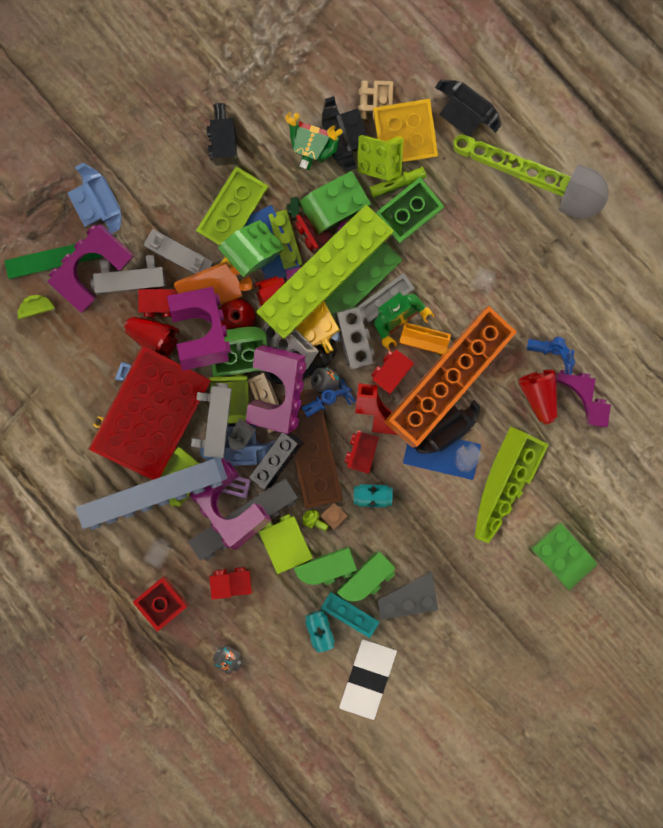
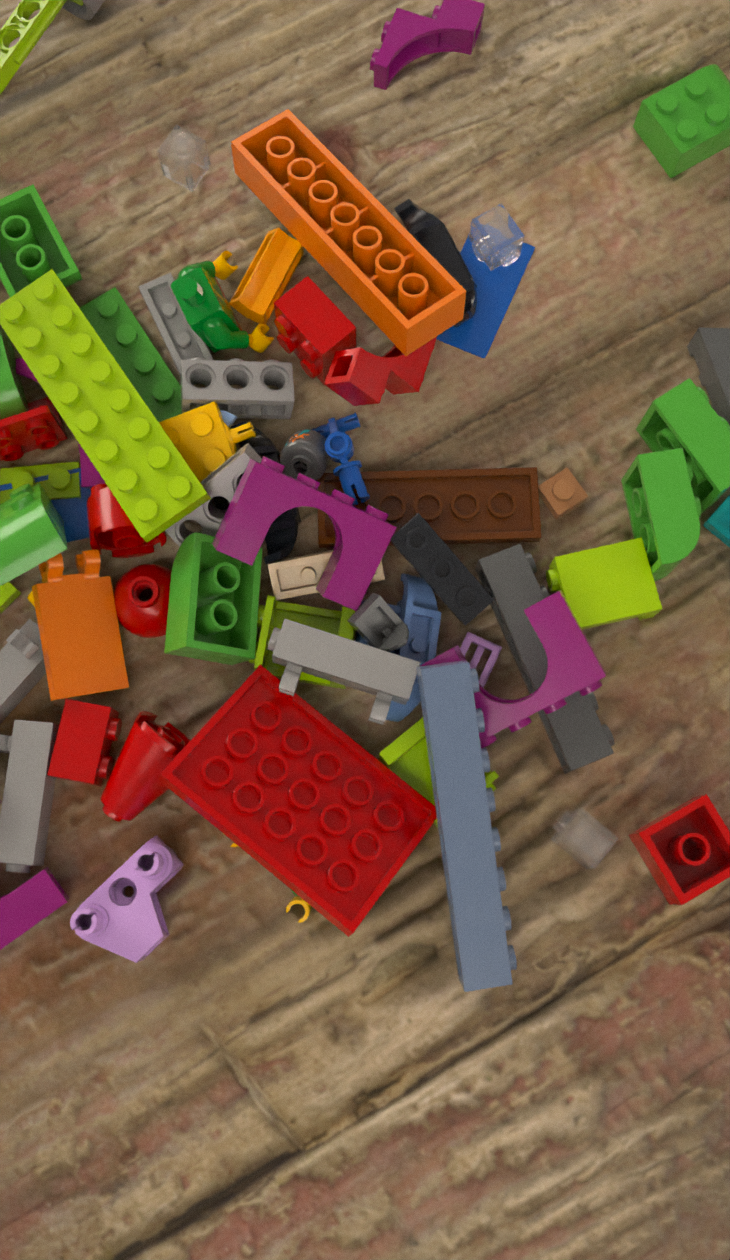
camera: 85 degrees left, 10 degrees down
lime plate [17,295,56,320] -> none
light blue tile [115,362,132,381] -> none
magenta arch [167,287,231,371] -> none
red brick [209,567,253,600] -> none
lime plate [302,509,329,532] -> none
red bracket [344,430,379,474] -> none
teal piece [354,484,393,508] -> none
lime wedge [474,426,549,544] -> none
red cone [518,369,557,424] -> none
blue pin [527,337,575,375] -> none
none -> lavender piece [70,836,184,963]

